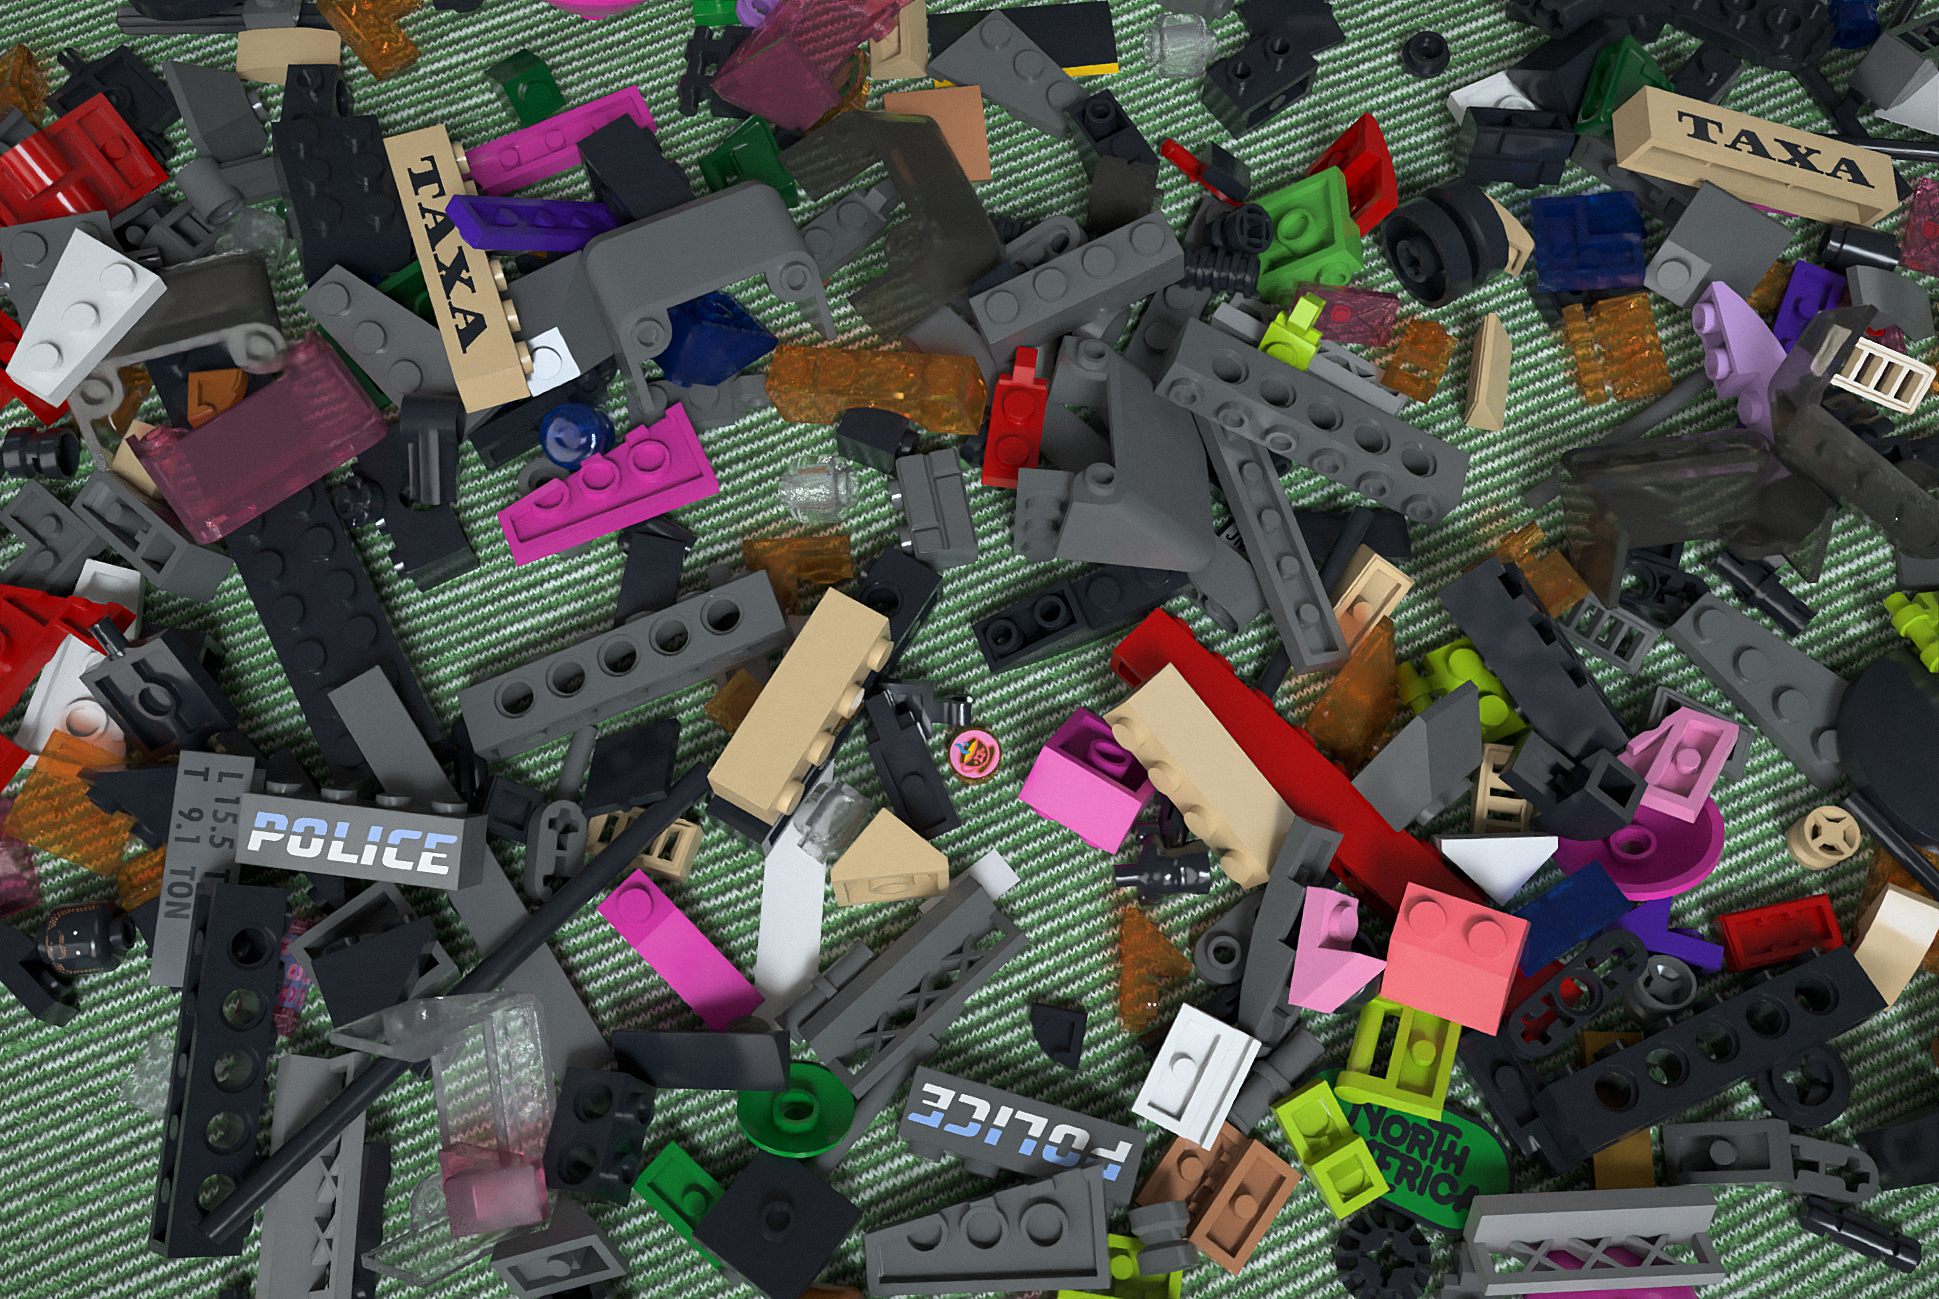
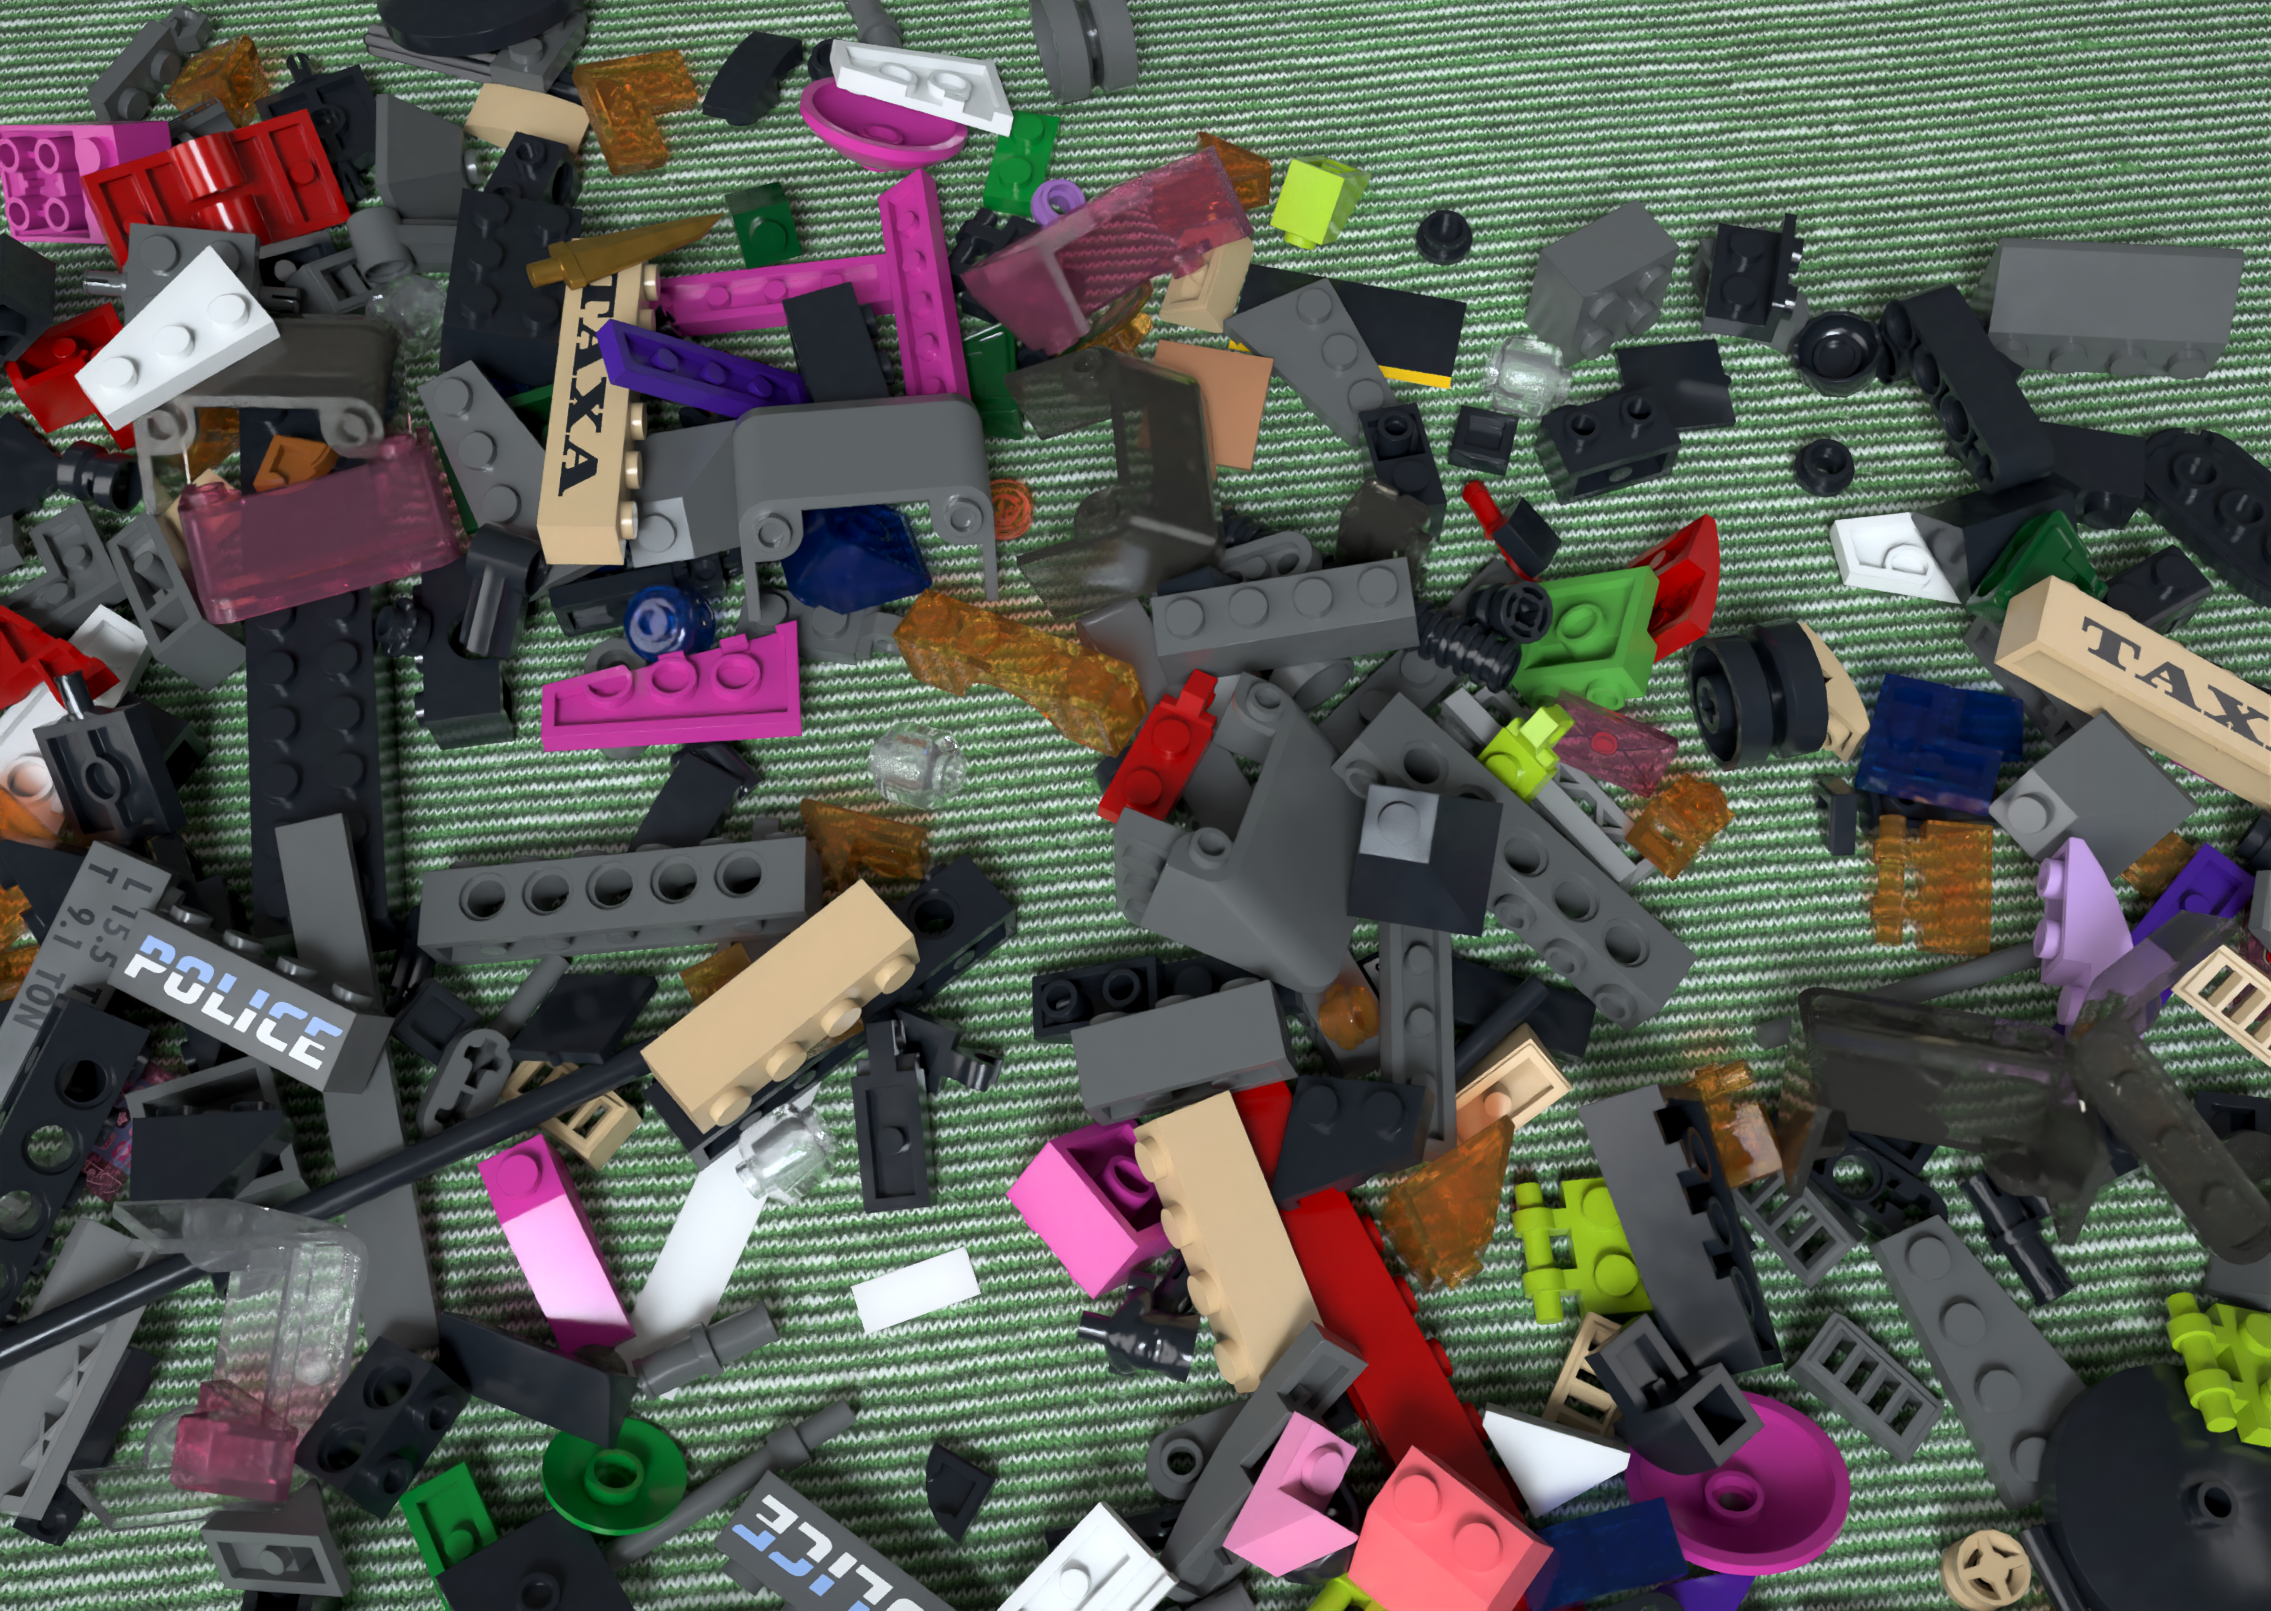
camera: 20 degrees right, 5 degrees down
dark grey fence [797,875,1029,1100] -> none
dark grey hinge [800,177,903,283] -> none
tan slope [830,807,949,907] -> none
black brick [836,390,920,477] -> none
dark grey brick [887,448,978,571] -> none
tile [947,728,1002,786] -> none
clear orange slope [1119,908,1193,1033] -> none
dark grey slope [1350,679,1483,833] -> none
black brick [1453,106,1575,190] -> none
tan slope [1463,312,1512,432] -> none
bright pink wing [1616,707,1739,823] -> none
black plate [1803,387,1895,460] -> none
none -> pearl gold bar [526,213,725,291]
none -> dark pink plate [878,167,971,400]
none -> dark grey brick [1071,978,1299,1126]
none -> black wing [1271,1075,1436,1211]
none -> clear orange plate [1318,984,1379,1050]
none -> black slope [1347,782,1503,938]
none -> black tile [1447,405,1519,477]
none -> black tile [1815,776,1858,856]

